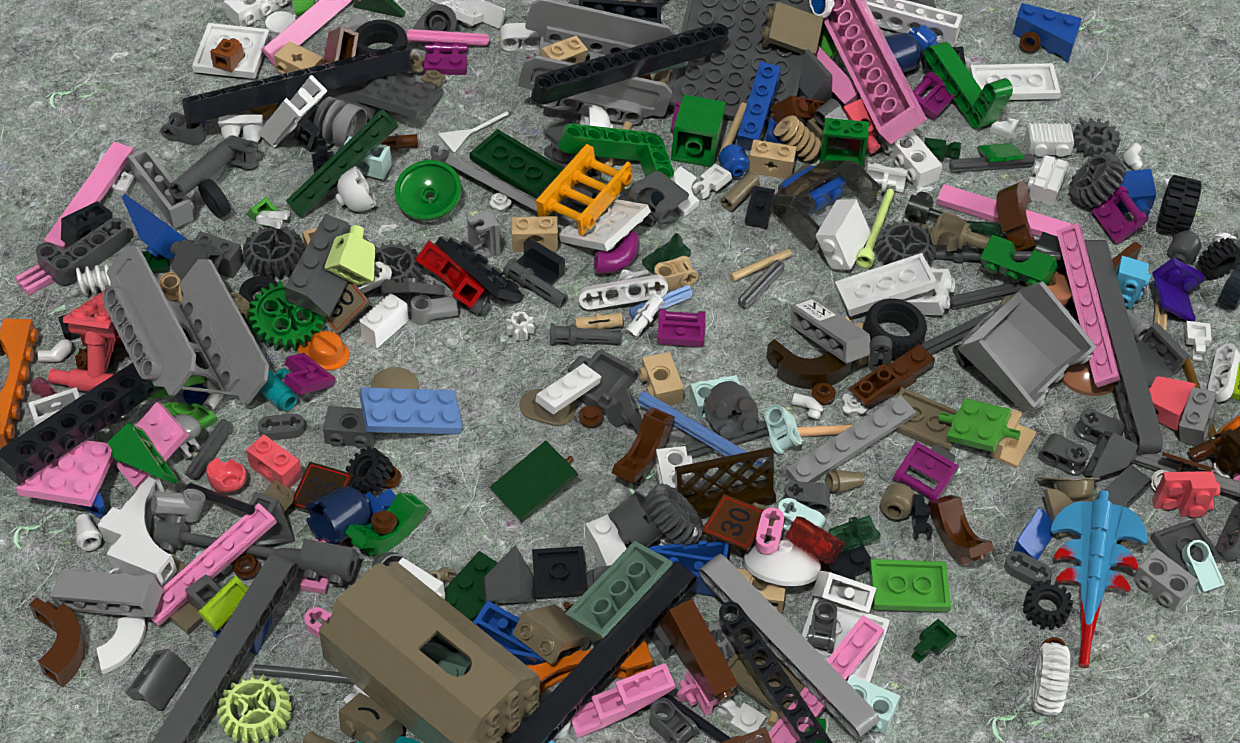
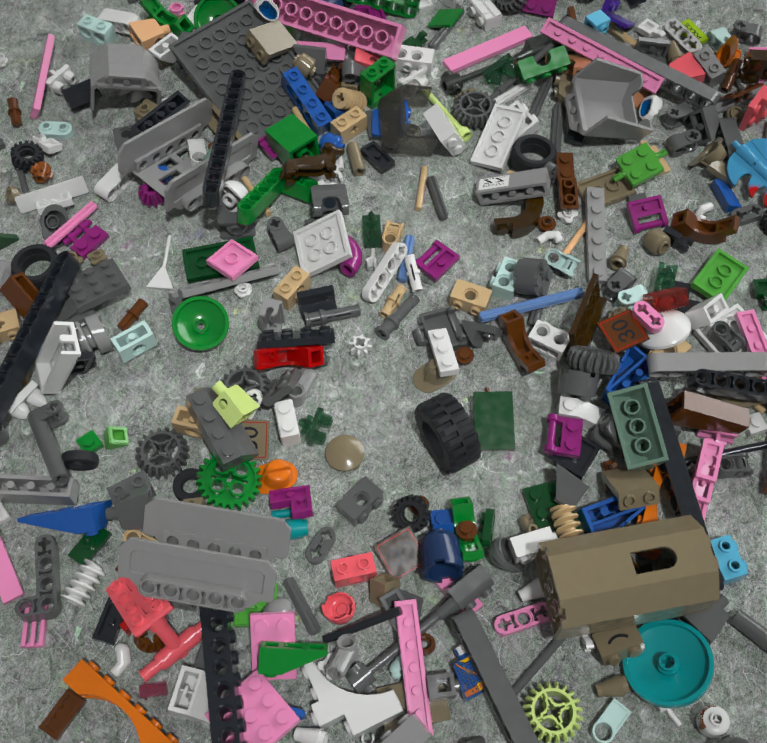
camera: 50 degrees left, 10 degrees up
black brick [61,201,113,246] -> none
lime tile [197,576,248,632] -> none
white helmet [256,210,290,229] -> none
dark green plate [286,109,399,218] -> none
black plate [312,138,334,173] -> none
white cylinder [336,166,377,212] -> none
medium blue plate [359,387,462,434] -> none
light orange fence [536,144,633,236] -> none
tan brick [540,36,588,64] -> none
dark tan piece [930,212,991,251] -> none
reddish brown arch [996,181,1036,251] -> none
none -> green plate [75,429,104,453]
none -> bright pink plate [206,239,259,281]
none -> dark brown animal [279,142,345,186]
none -> dark tan head [292,53,317,78]
none -> clear green hips [298,407,333,447]
none -> black tyre [414,392,481,474]
none -> dark green plate [478,508,495,549]
none -> white axle [494,83,534,105]
none -> magenta plate [544,413,583,459]
none -> tan piece [550,504,583,539]
none -> white rock [639,95,663,122]
none -> dark tan cone [667,40,683,64]
none -> white arm [695,202,714,220]

